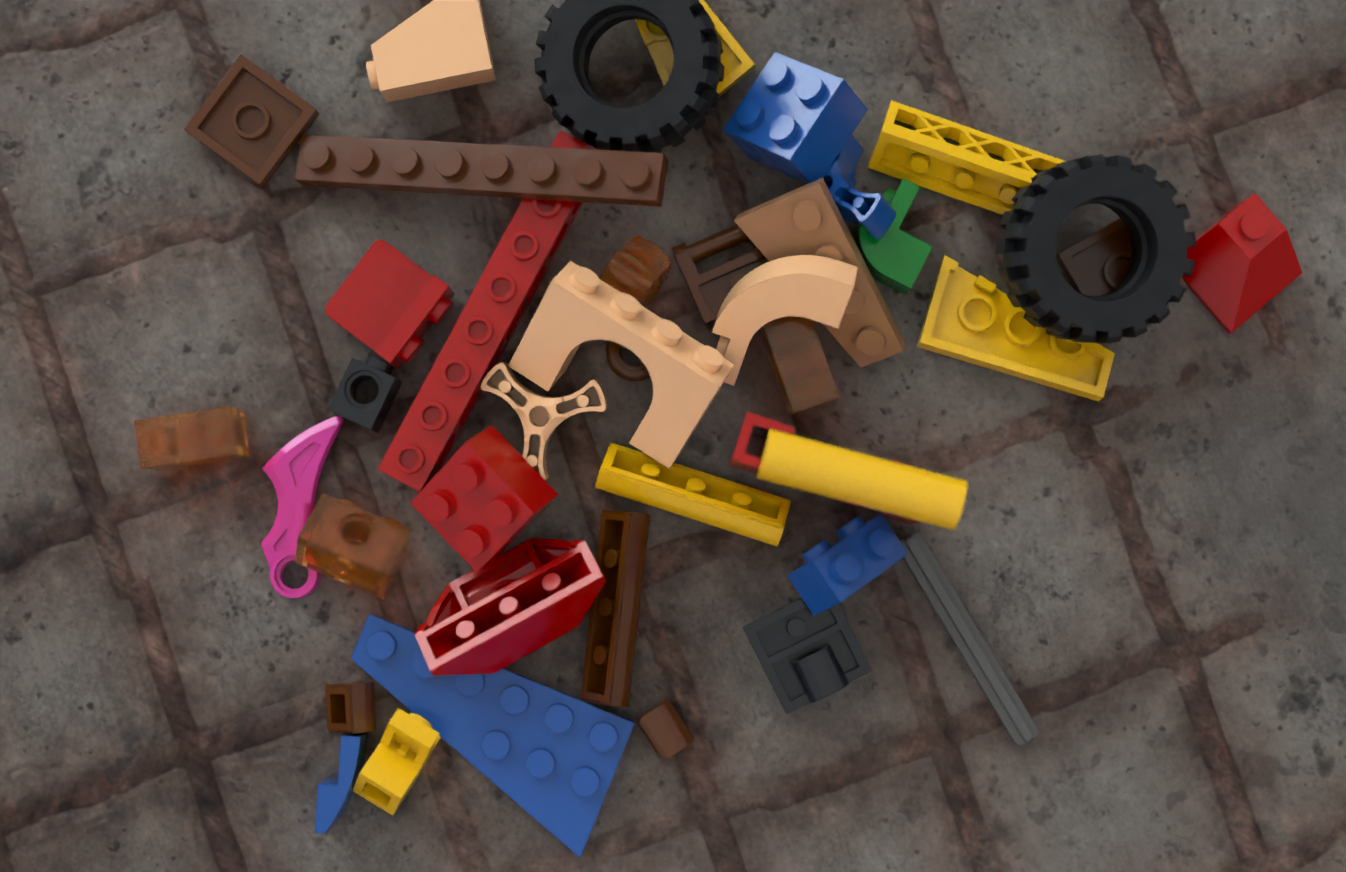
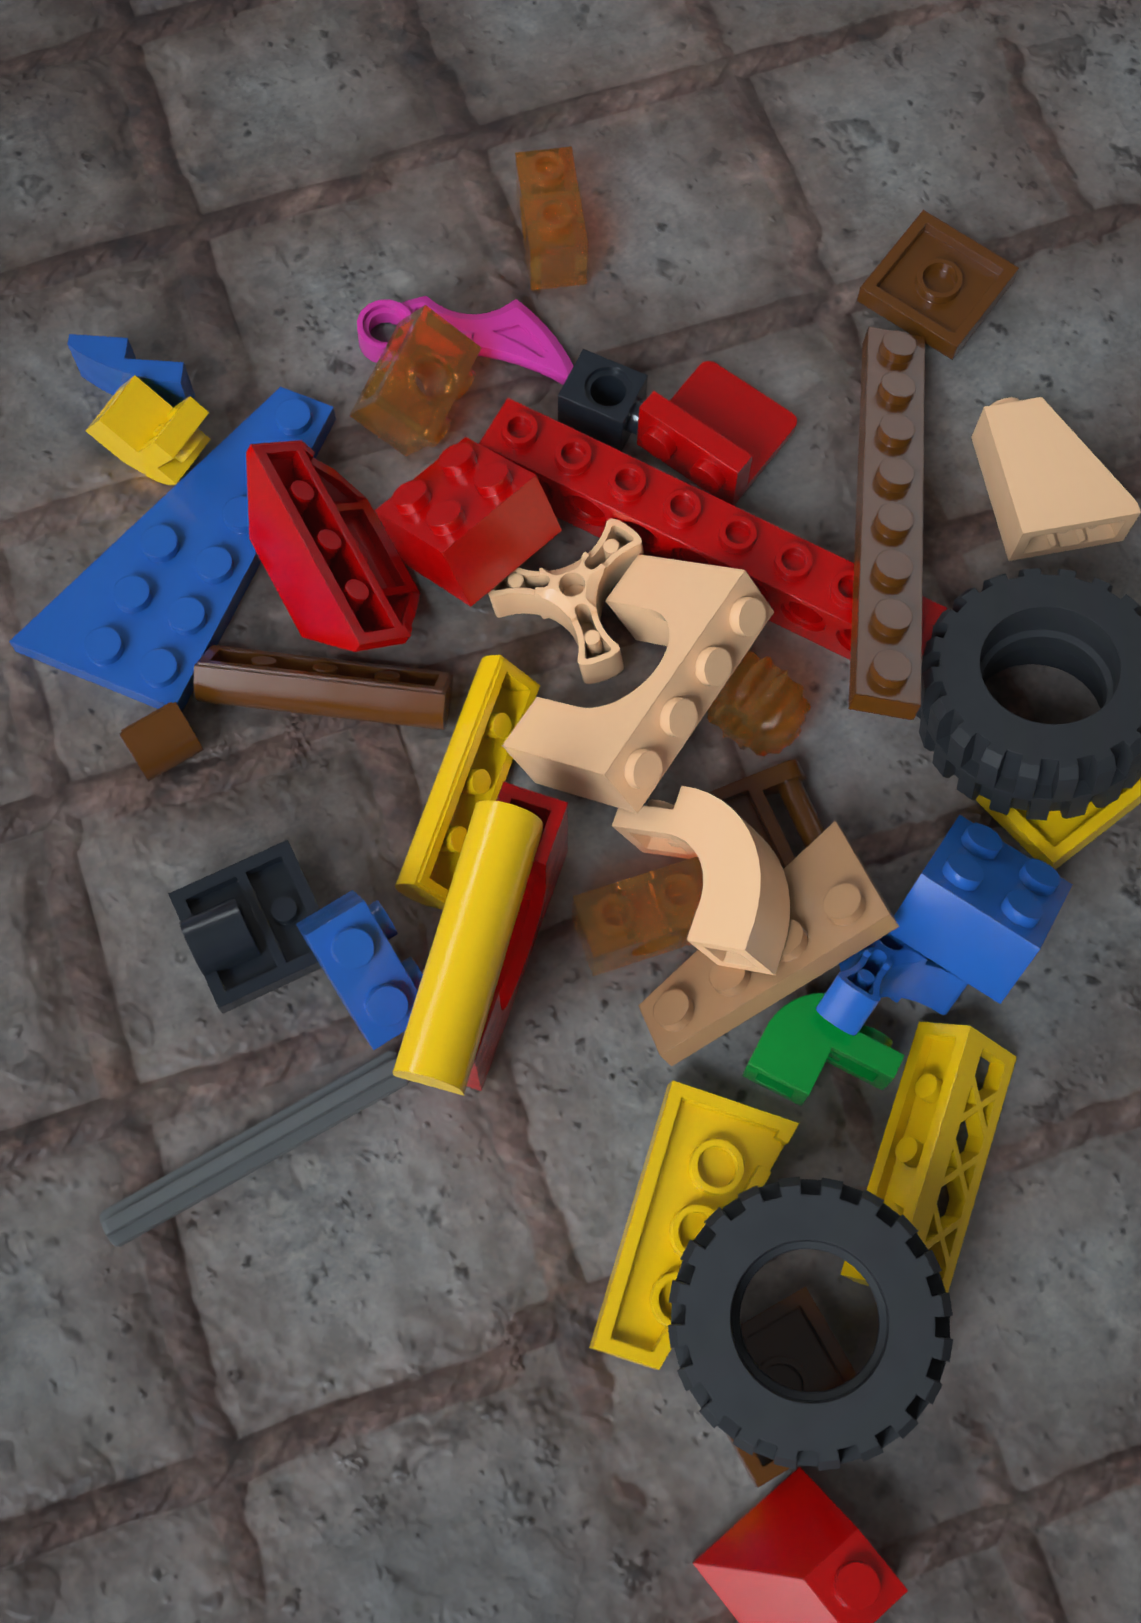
camera: 90 degrees right, 15 degrees down
reddish brown brick [325,681,376,733] -> none

